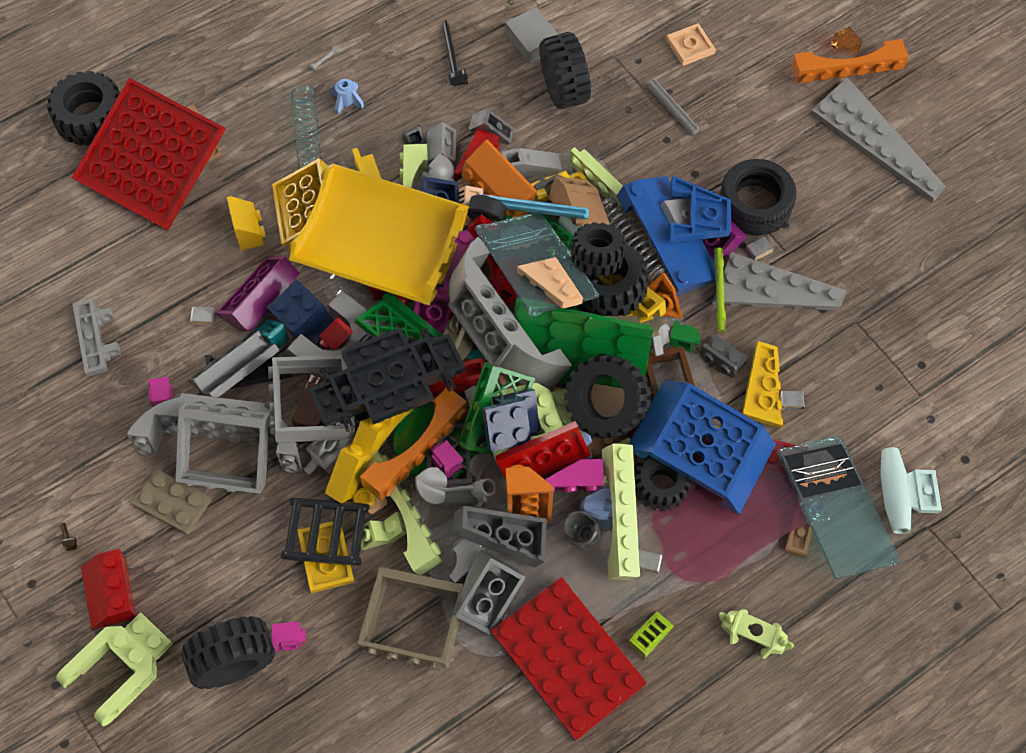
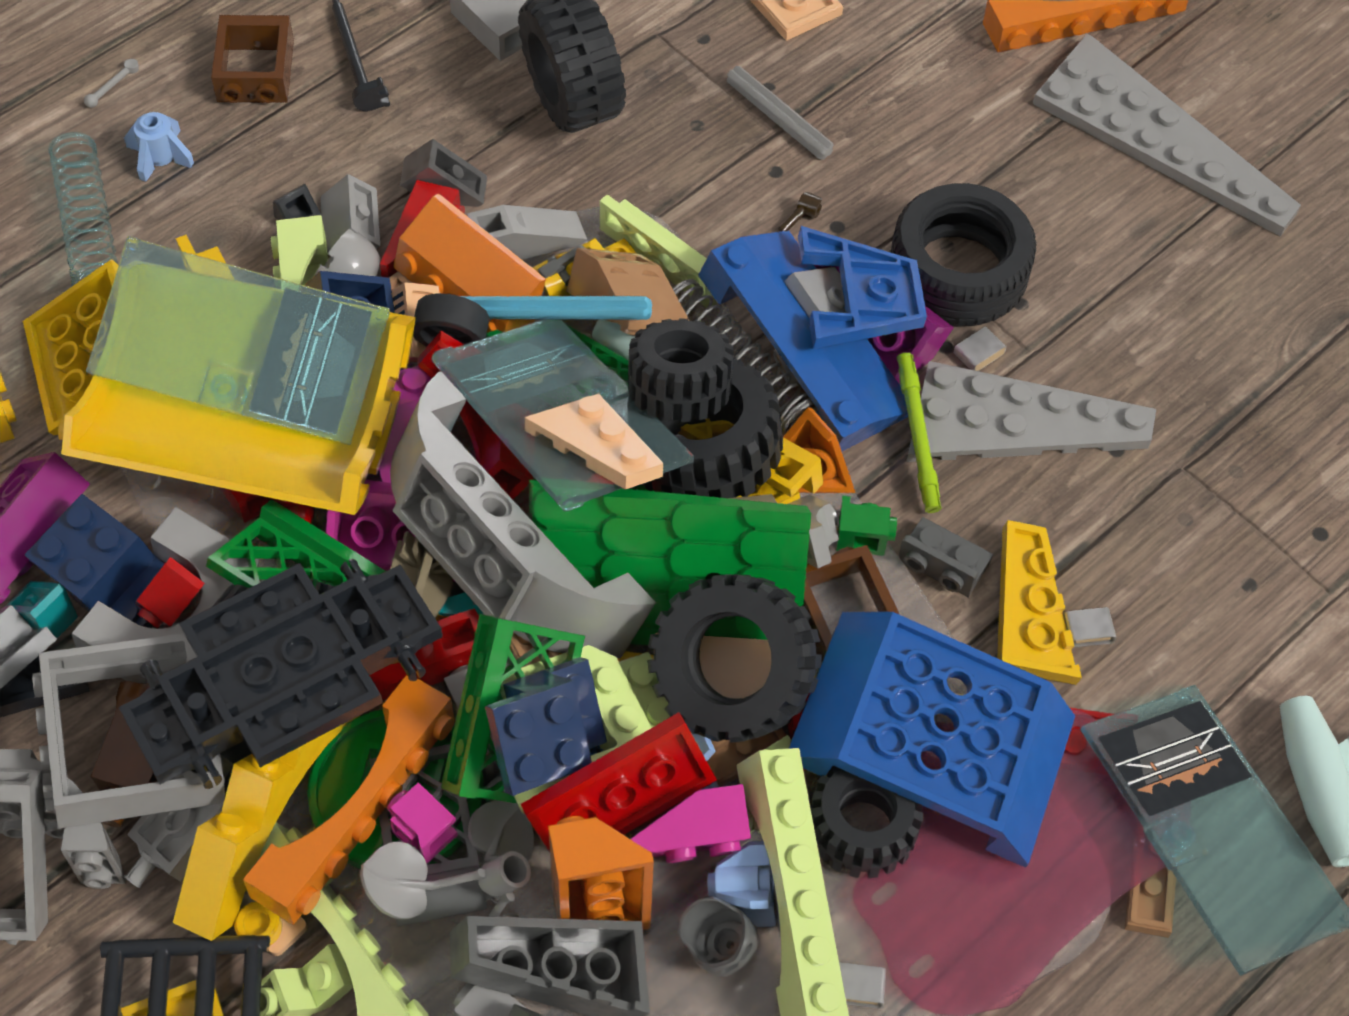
camera: 10 degrees left, 5 degrees down
none -> clear light blue door [86,236,390,445]
none -> reddish brown window [211,15,294,103]
none -> dark brown hand [778,192,822,232]

